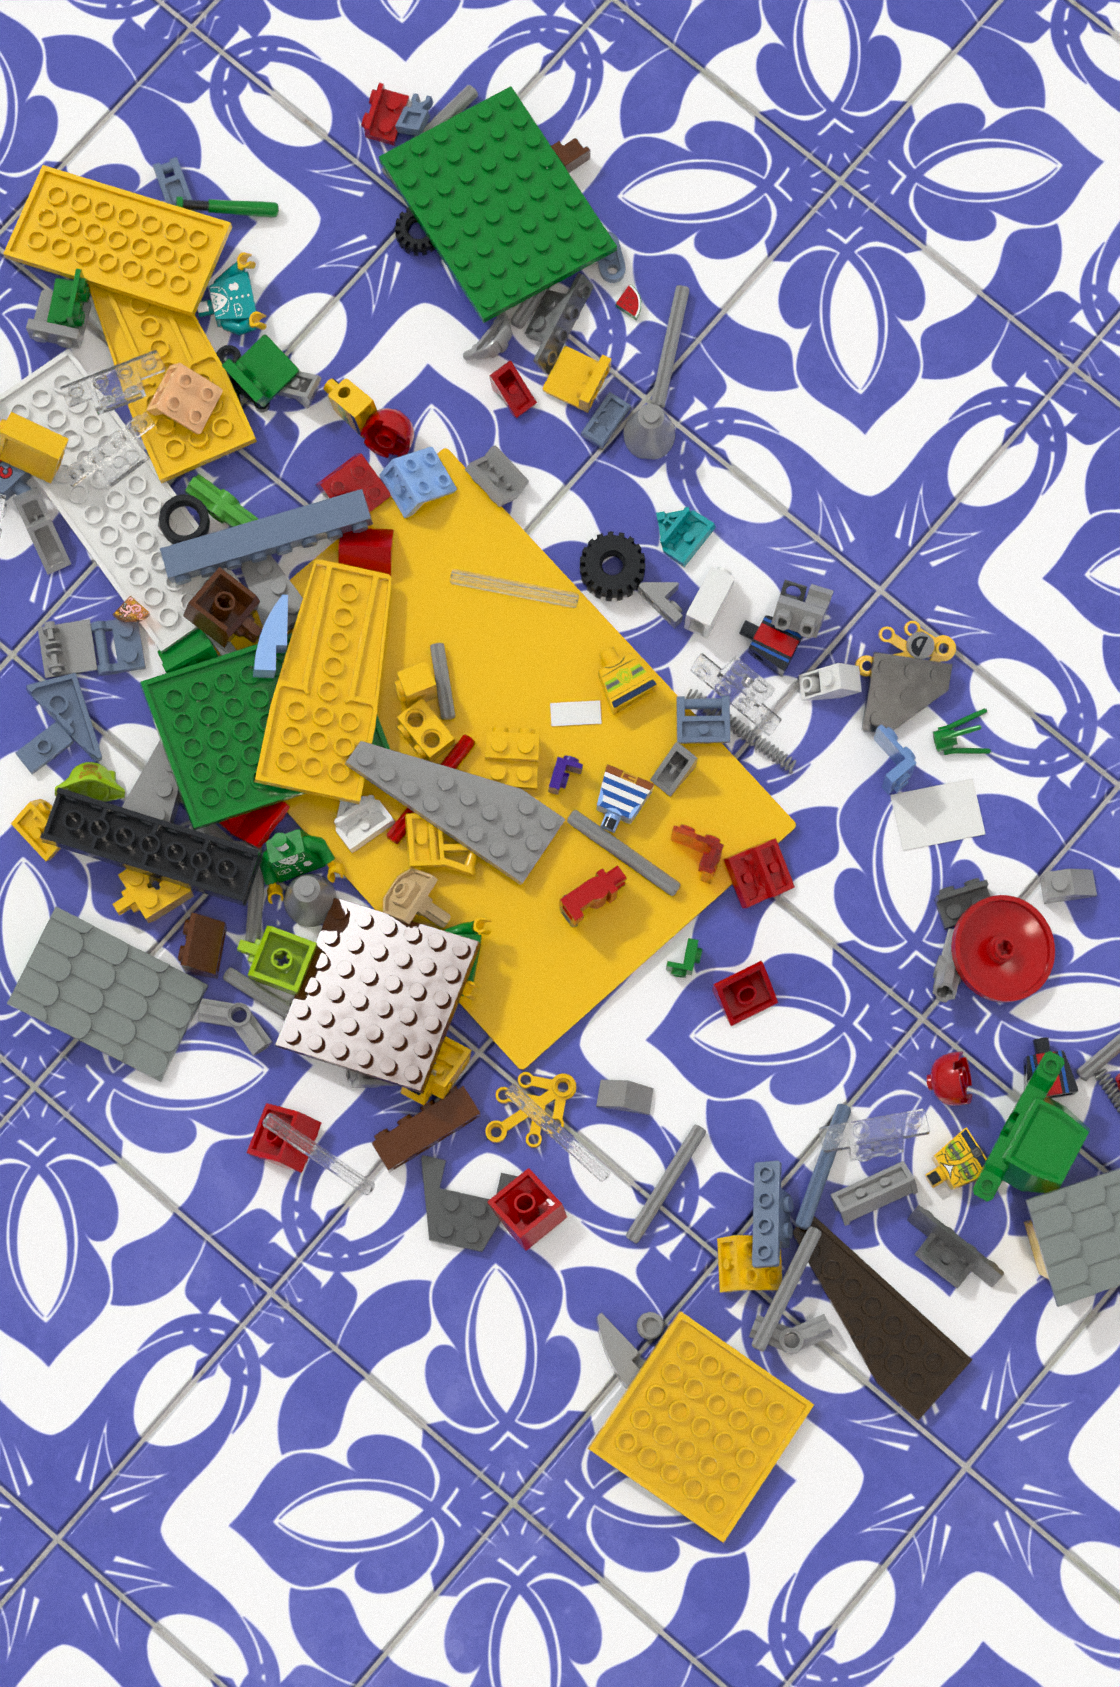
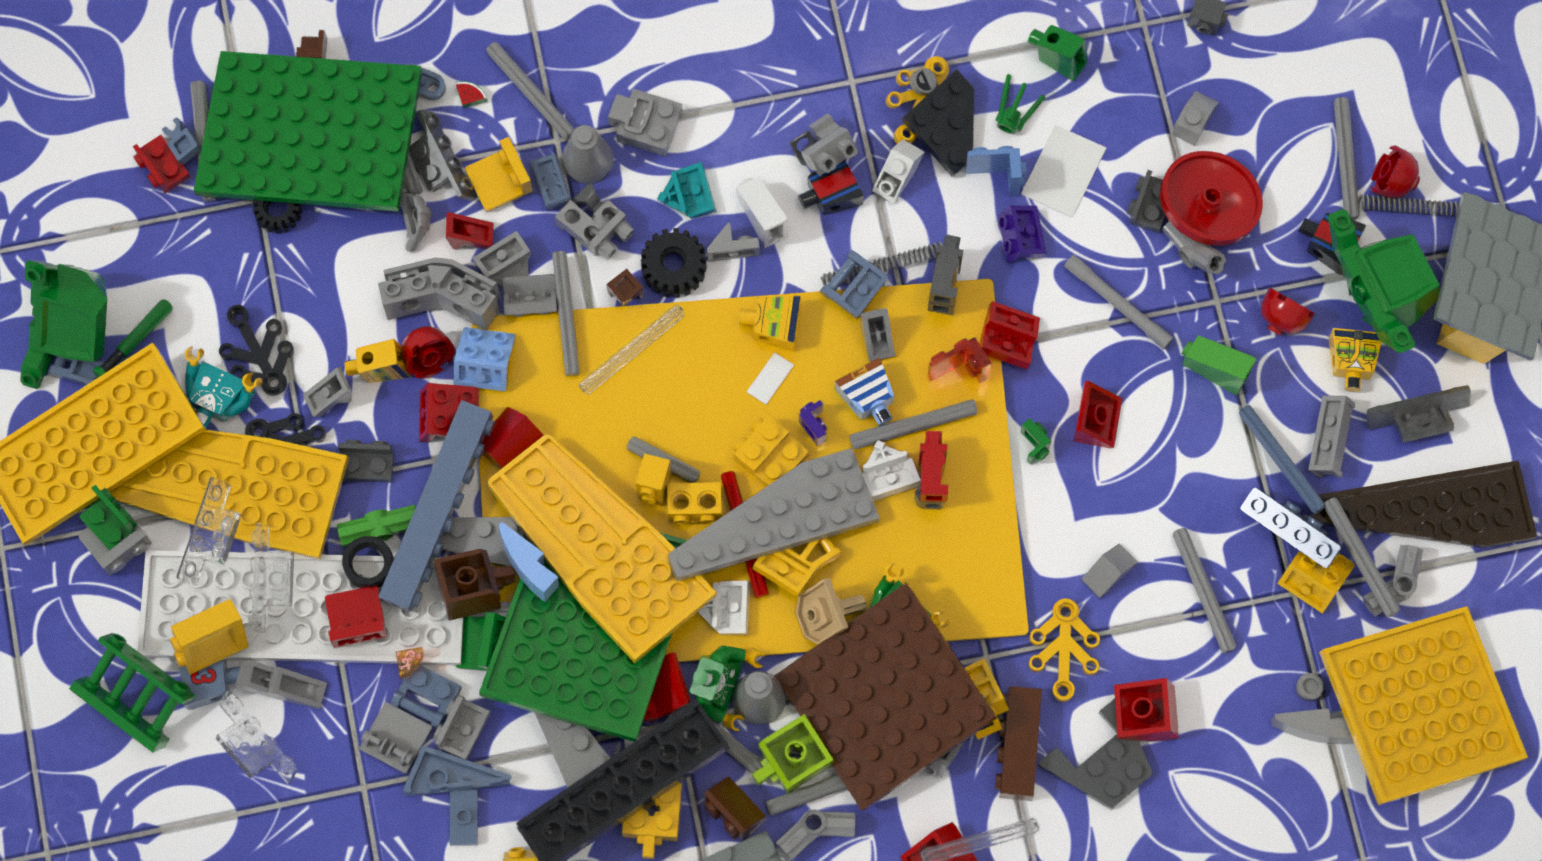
camera: 50 degrees left, 5 degrees down
lime hat [55,762,125,802] -> none
light nougat bracket [146,363,223,434] -> none
green bracket [221,334,300,407] -> none
clear axle [505,1084,611,1182] -> none
clear bracket [690,653,782,736] -> none
clear bracket [819,1109,930,1162] -> none
none -> green helmet [20,260,107,389]
none -> black plant [219,305,294,396]
none -> red bracket [325,586,387,648]
none -> dark grey bracket [338,440,394,483]
none -> light grey brick [378,257,500,330]
none -> light grey bracket [434,695,490,760]
none -> light grey slope [473,231,531,287]
none -> light grey axle [552,251,580,376]
none -> light grey hips [555,182,634,260]
none -> reddish brown panel [606,269,644,306]
none -> light grey piece [608,88,682,157]
none -> white slope [862,440,921,501]
none -> dark grey hips [927,235,964,316]
none -> dark purple bracket [998,205,1047,263]
none -> green torso [1028,25,1088,81]
none -> light grey piece [1064,255,1174,350]
none -> bright green slope [1181,335,1256,396]

